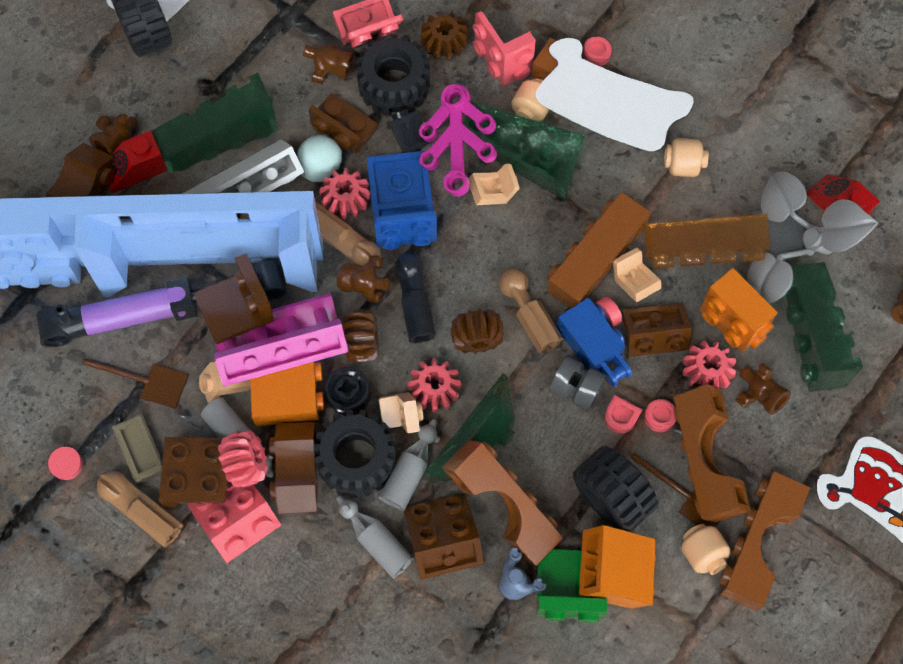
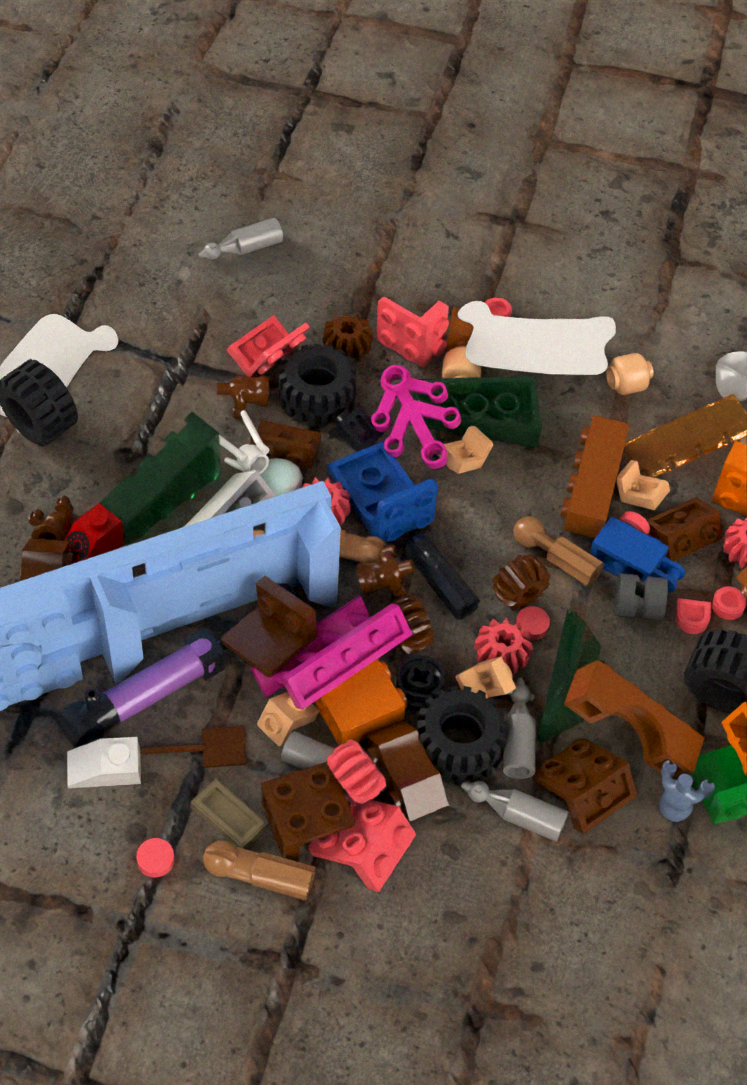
camera: 25 degrees left, 15 degrees down
none -> white slope [67,737,141,788]
none -> white plant [203,410,270,474]
none -> coral tile [515,606,550,641]

